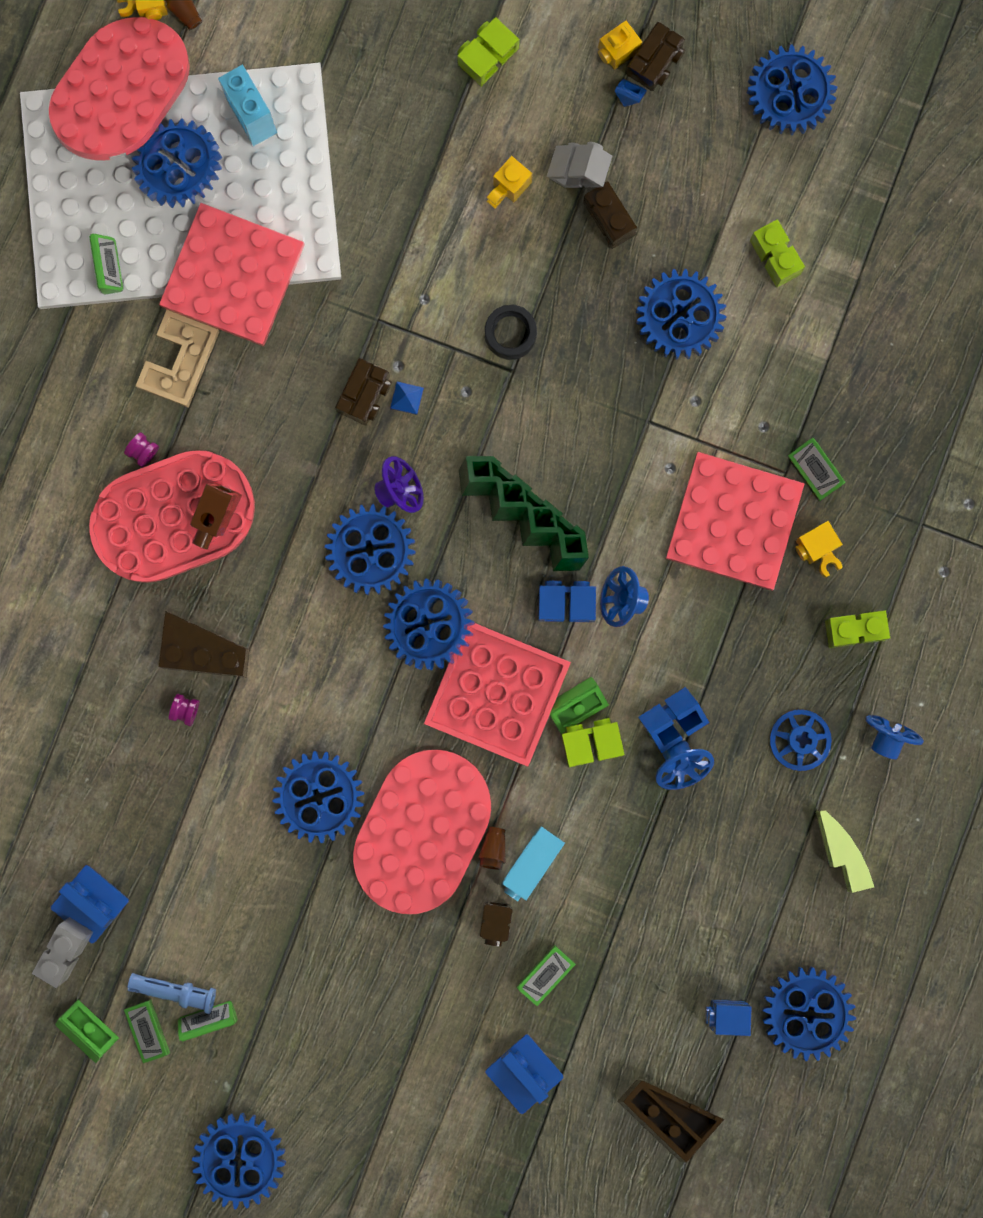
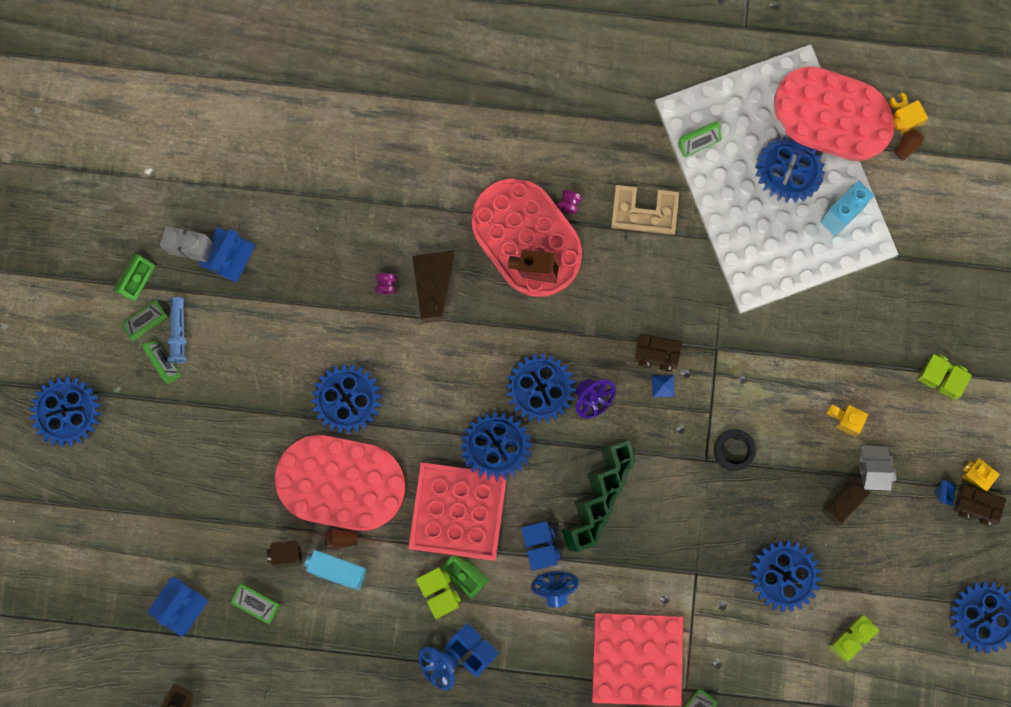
camera: 70 degrees right, 5 degrees down
coral plate [159,203,305,346] -> none

